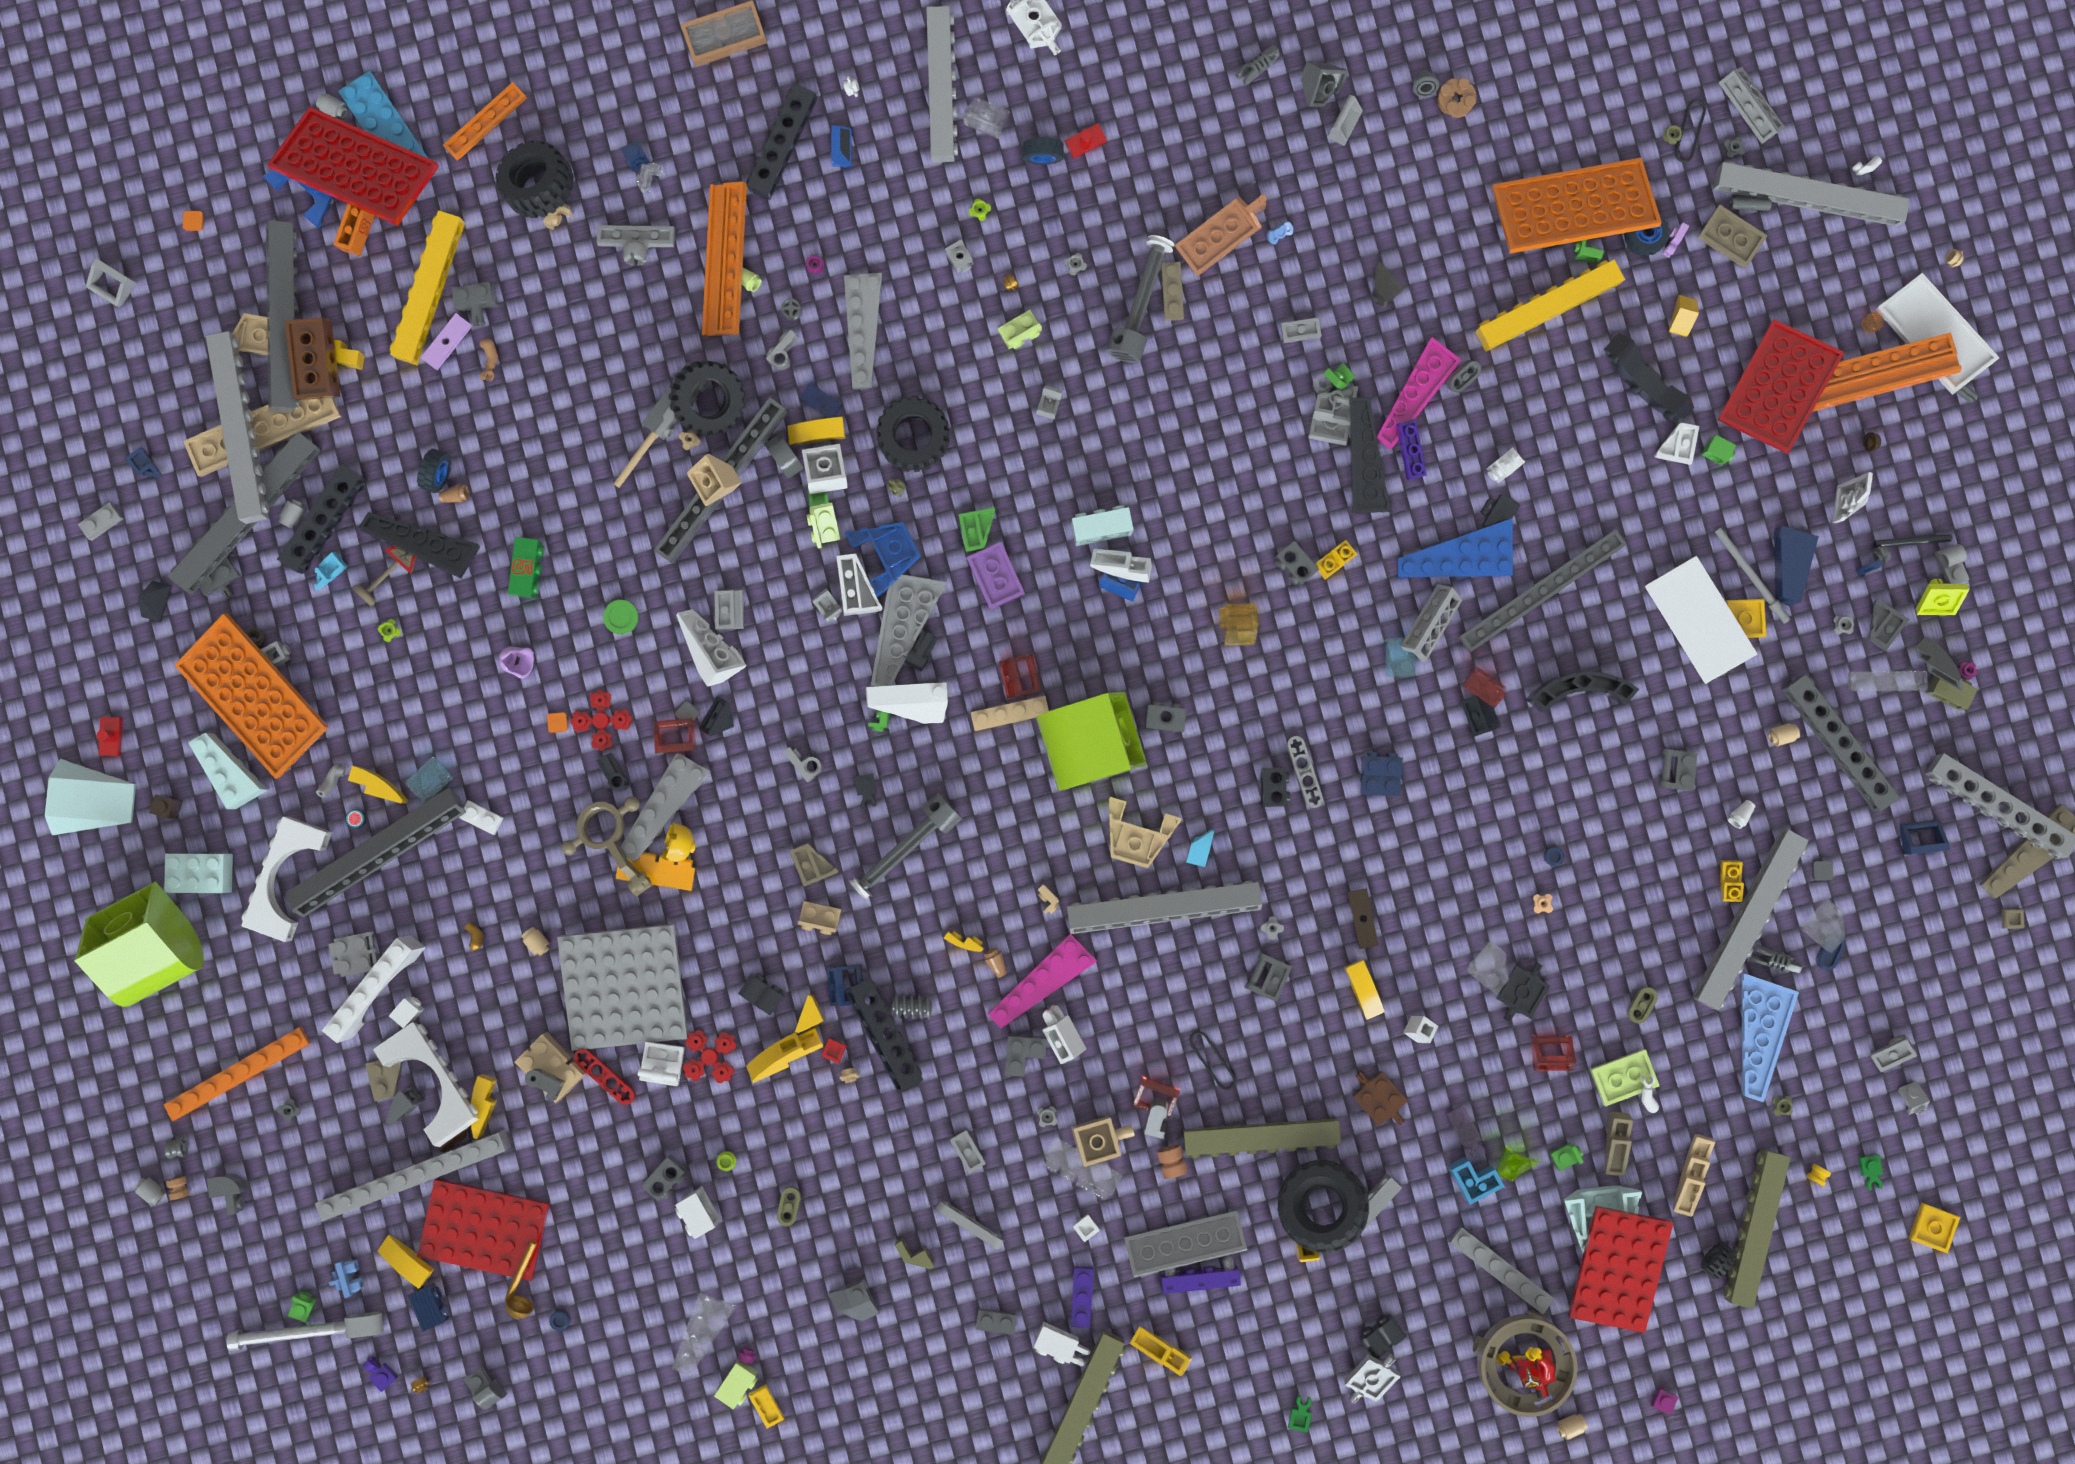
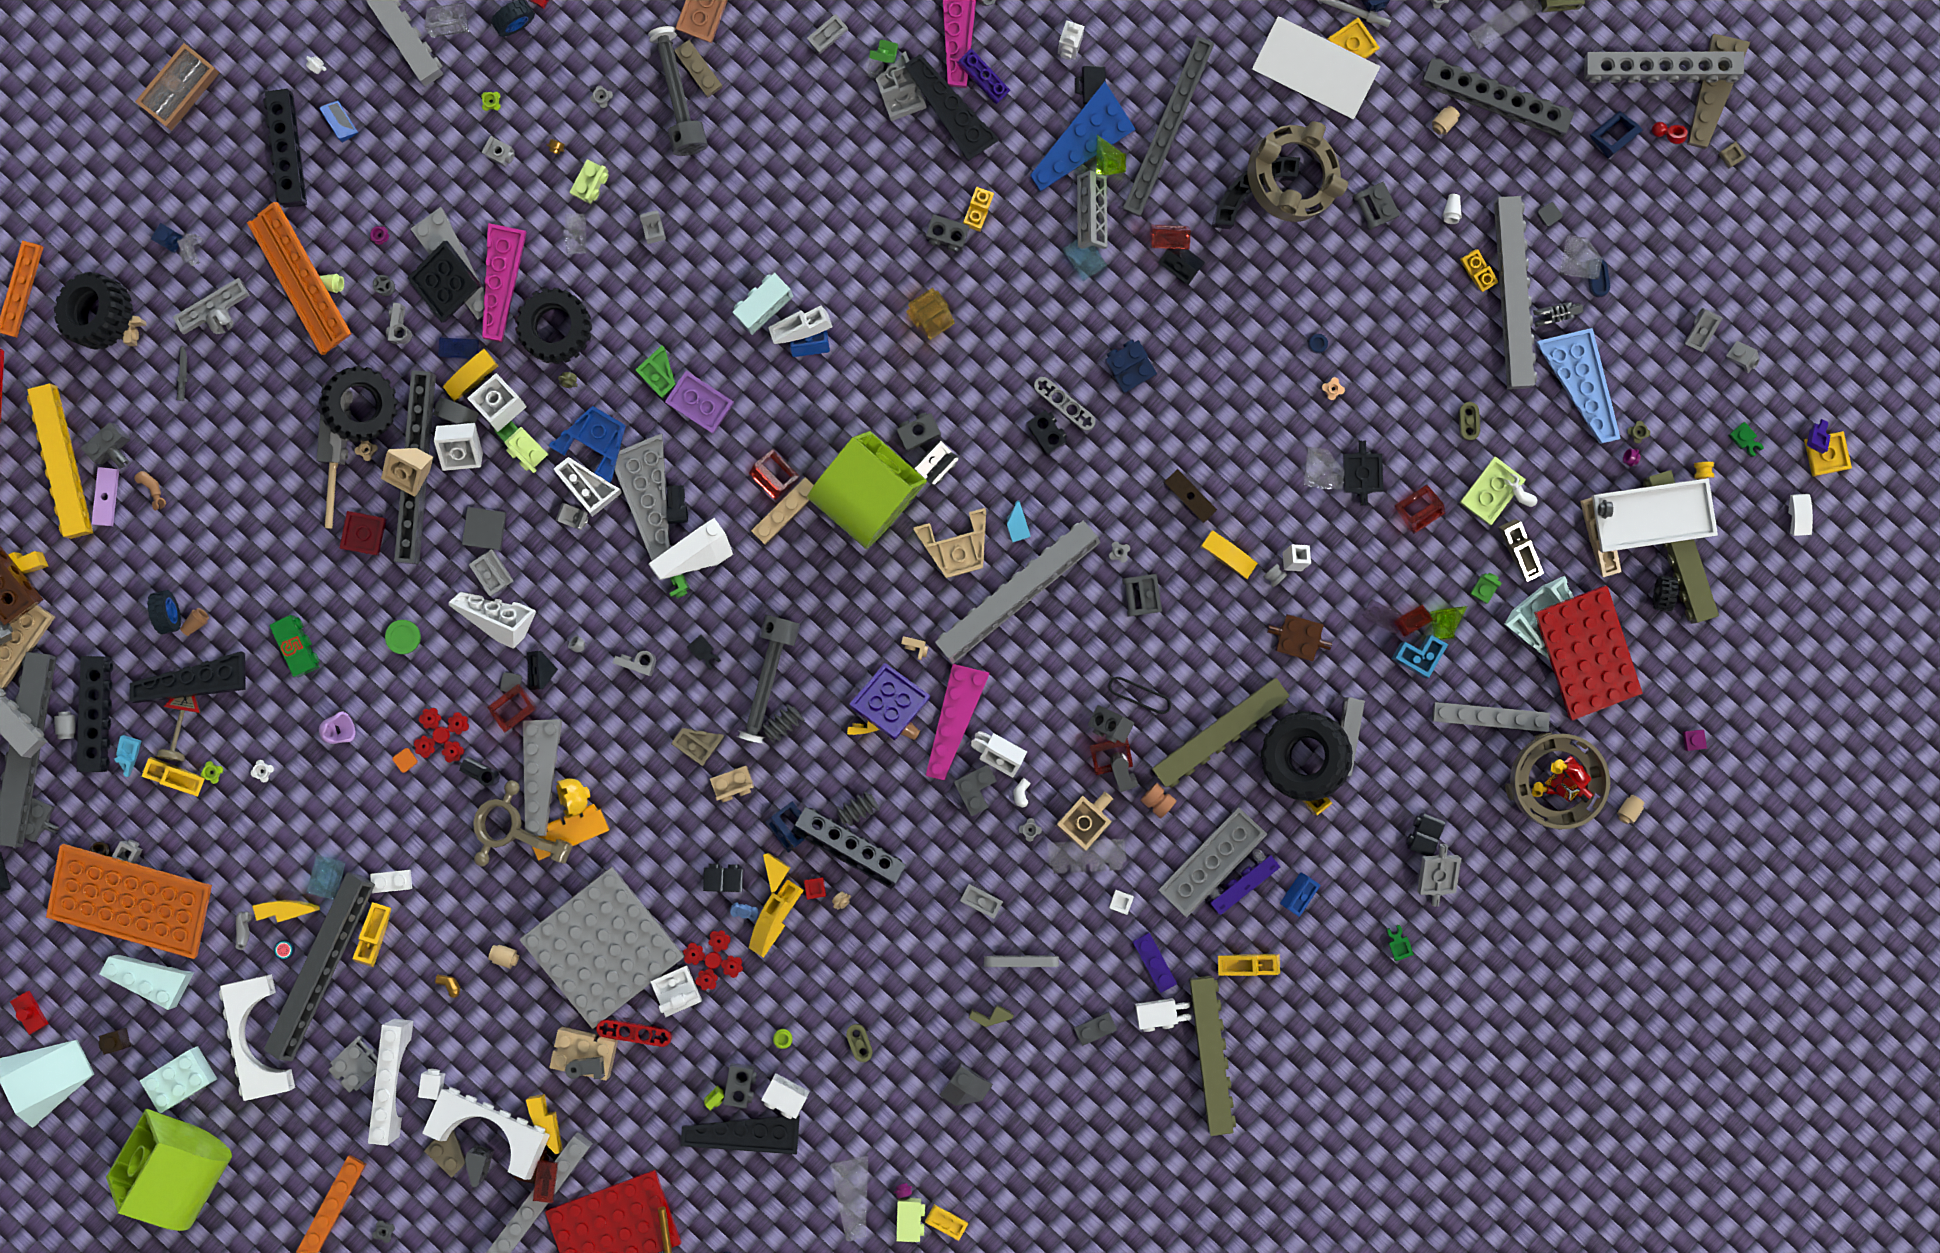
camera: 30 degrees left, 0 degrees up
none -> yellow slope [141,757,205,797]
none -> dark grey piece [176,346,188,401]
none -> white plate [251,760,274,782]
none -> dark red plate [339,511,386,556]
none -> yellow slope [352,902,391,967]
none -> black plate [407,241,482,323]
none -> white brick [434,423,483,471]
none -> dark grey tile [462,507,507,551]
none -> dark pink wing [482,223,527,342]
none -> clear red tile [533,1160,559,1203]
none -> clear slope [563,214,587,254]
none -> light grey hinge [568,635,585,652]
none -> black wing [681,1115,800,1155]
none -> lime plate [704,1085,724,1110]
none -> medium blue piece [730,902,759,921]
none -> dark grey piece [762,704,805,744]
none -> dark purple plate [849,663,931,740]
none -> bracket [913,440,959,486]
none -> white arm [1013,778,1031,808]
none -> dark grey brick [1088,705,1134,743]
none -> clear neon green slope [1097,135,1126,175]
none -> dark tan piece [1247,121,1348,222]
none -> light grey wheel [1263,564,1287,588]
none -> blue slope [1280,872,1321,917]
none -> clear red tile [1394,604,1433,637]
none -> white tile [1592,478,1718,553]
none -> dark grey plate [1598,500,1613,519]
none -> magenta plate [1623,448,1641,467]
none -> red plate [1652,122,1688,144]
none -> white slope [1788,494,1813,536]
none -> dark purple plate [1807,419,1831,454]

